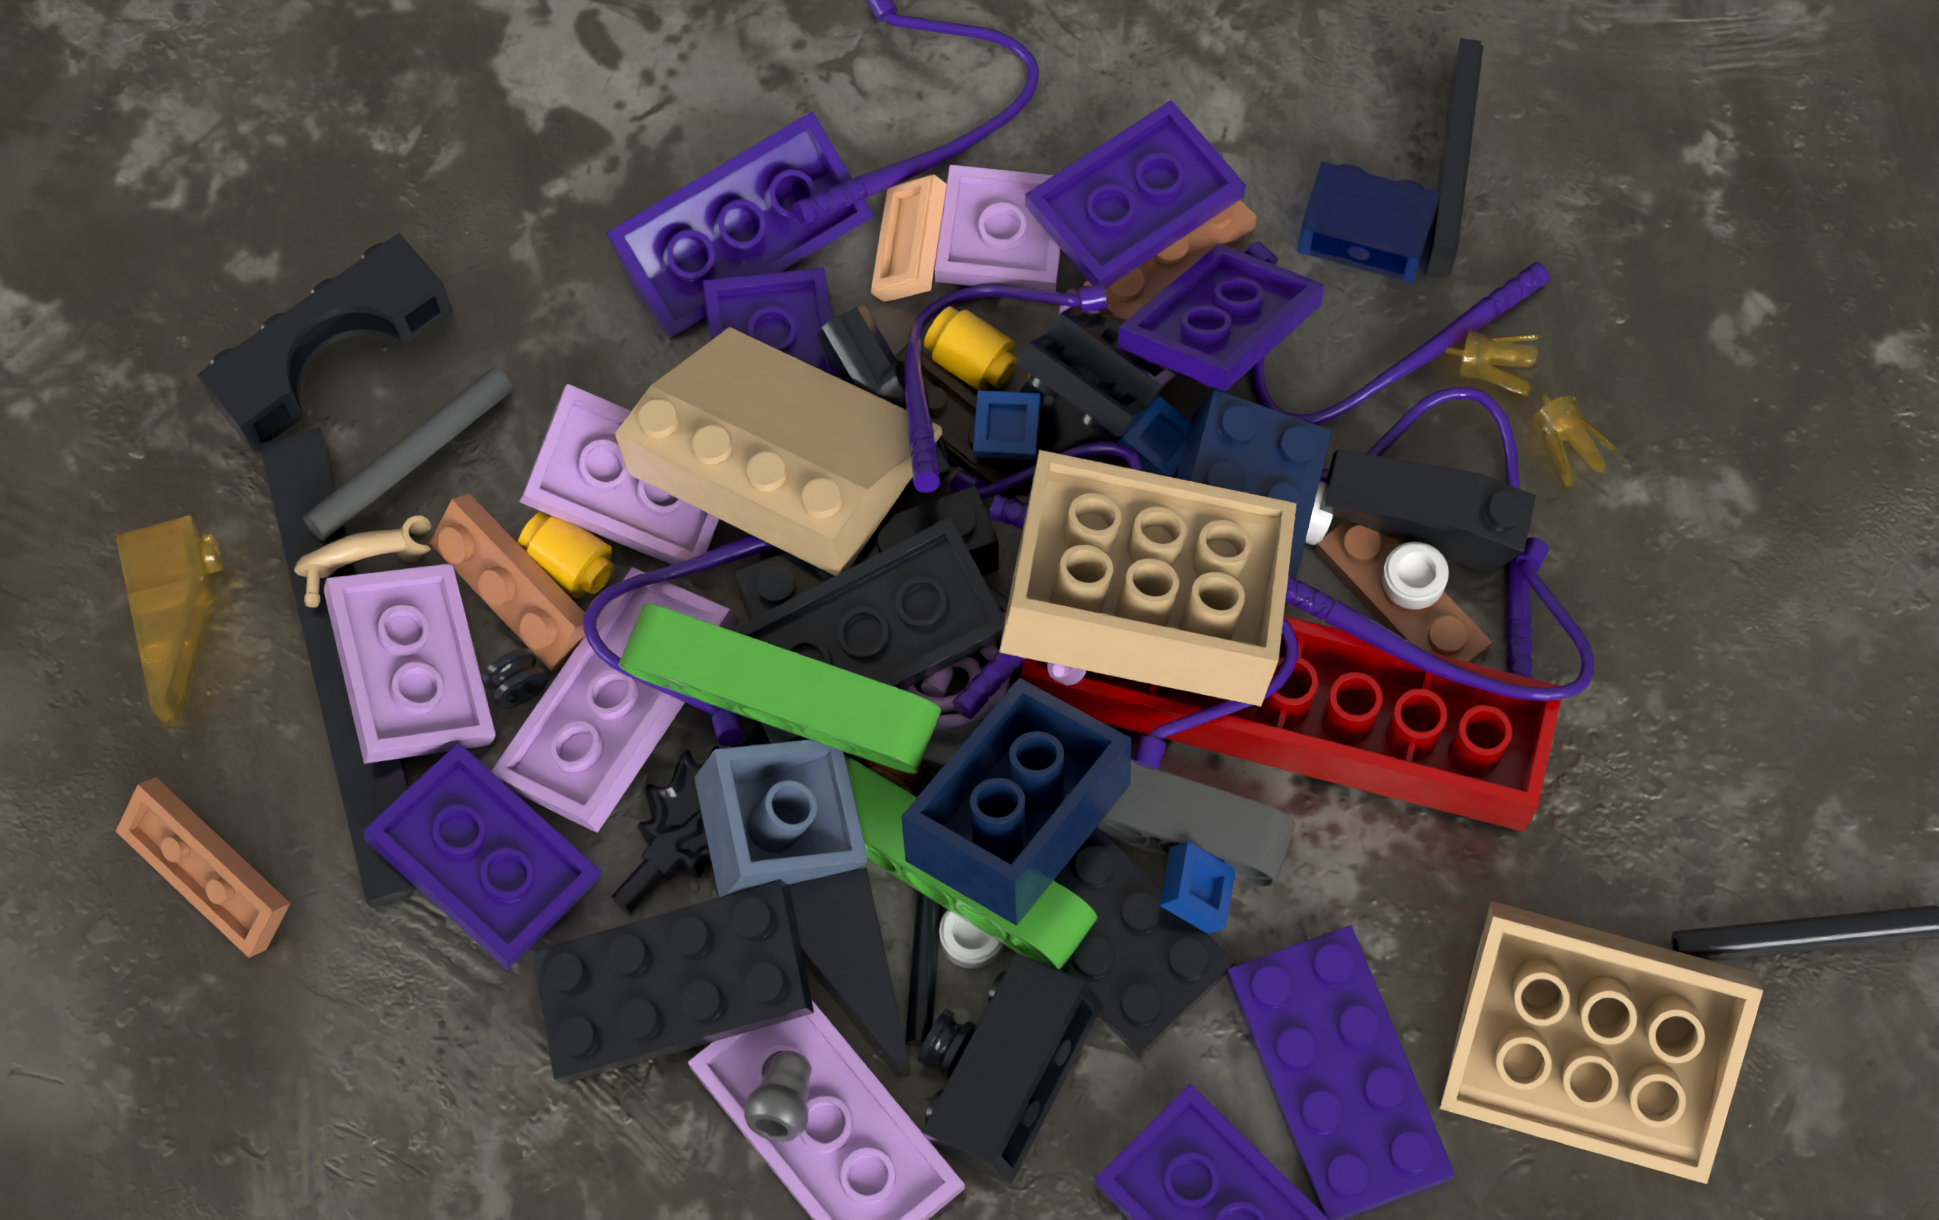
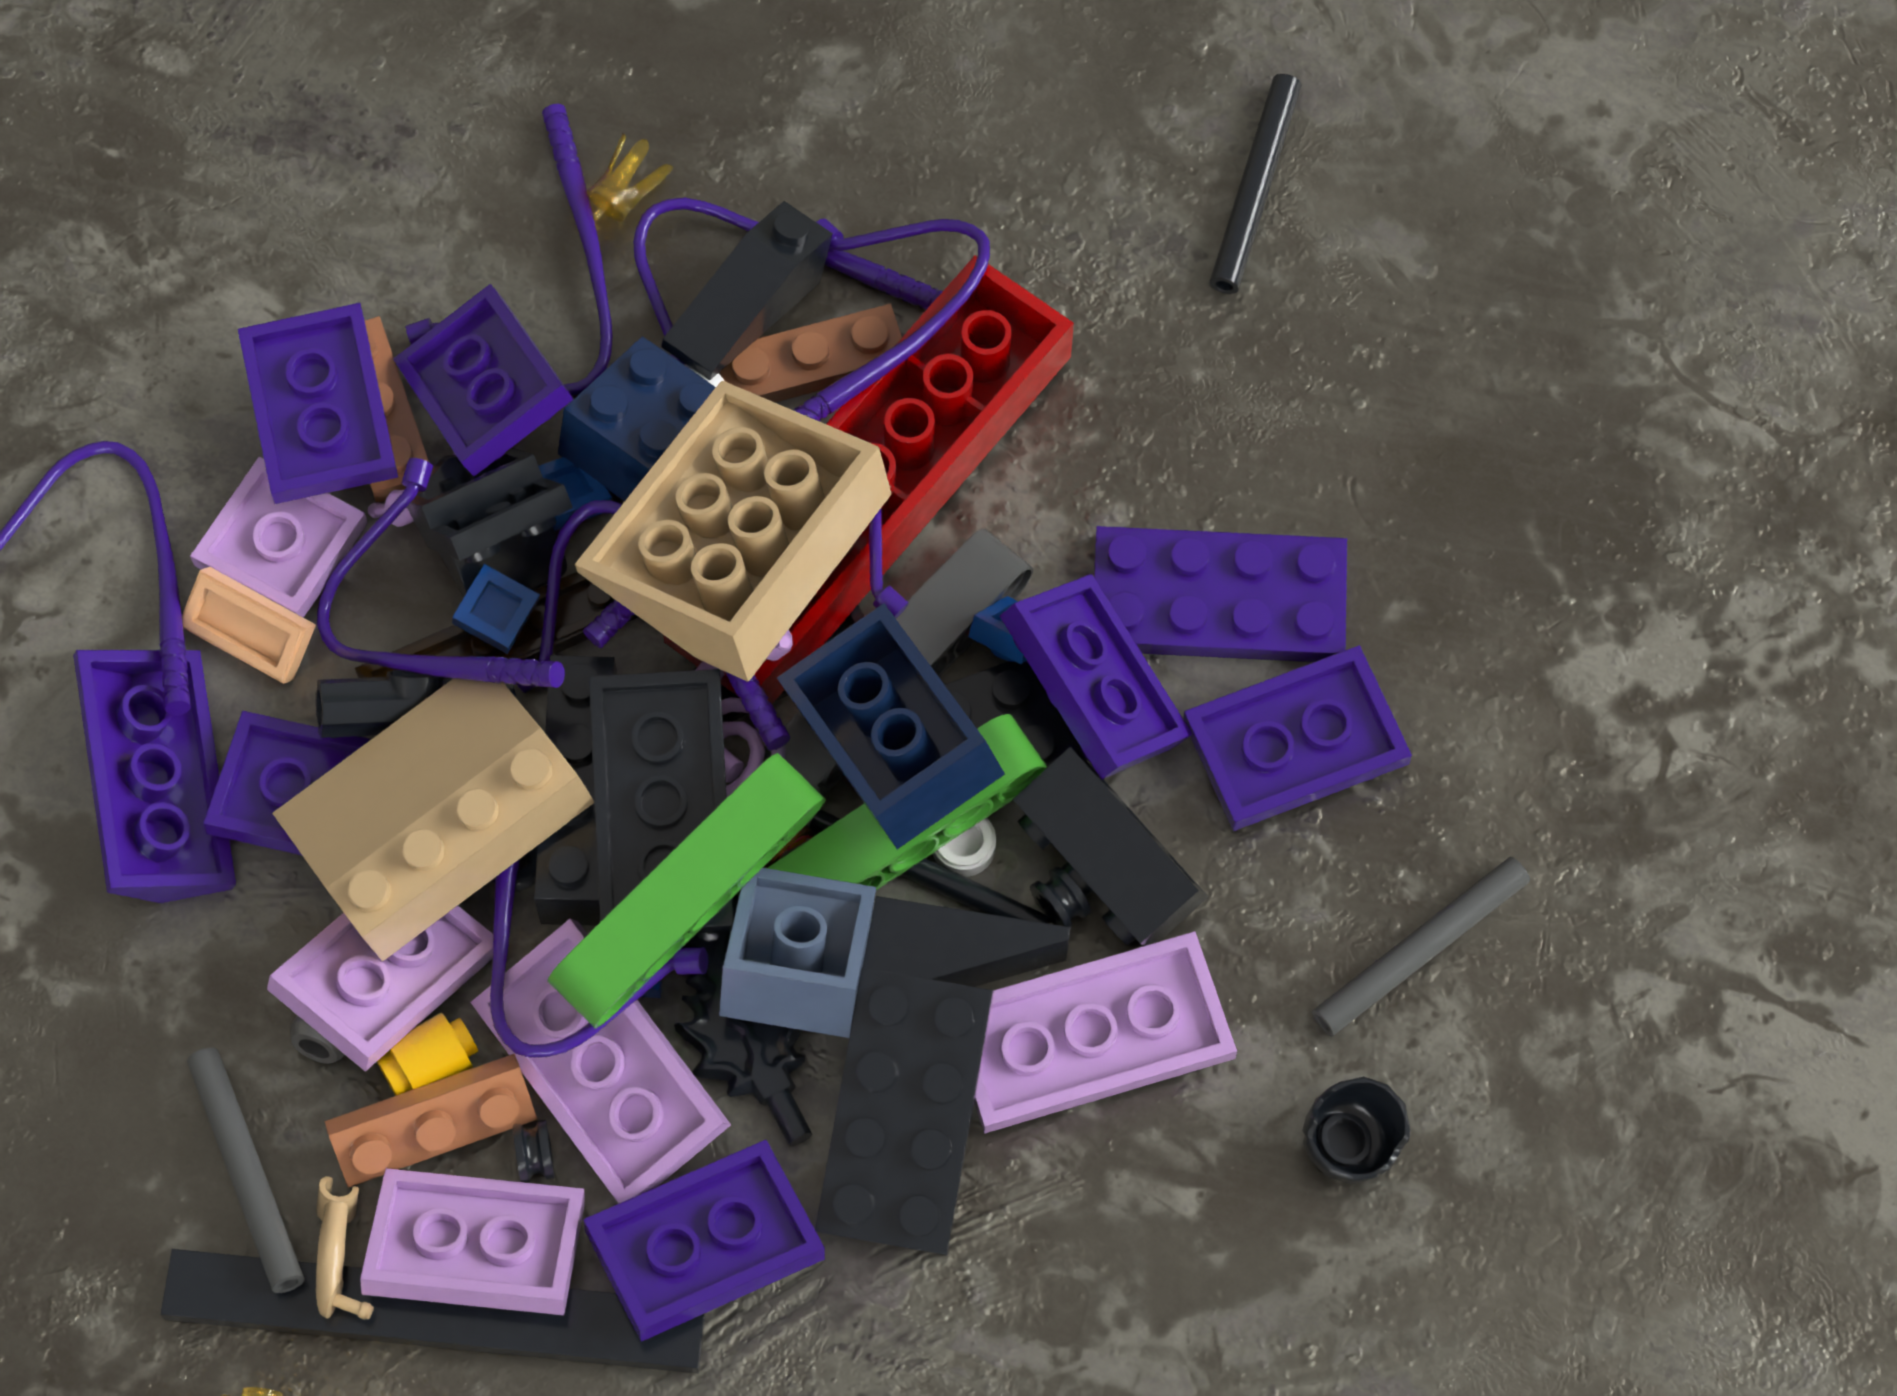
camera: 70 degrees left, 0 degrees up
black arch [197,233,453,452] -> none
flat silver piece [744,1051,812,1142] -> none
yellow brick [923,306,1018,391] -> none
clear blue brick [1297,161,1440,284] -> none
white tile [1382,542,1449,610] -> none
black tile [1426,38,1484,279] -> none
tan slope [1440,901,1763,1184] -> none
clear yellow piece [1531,395,1620,488] -> none
none -> dark purple plate [999,574,1192,780]

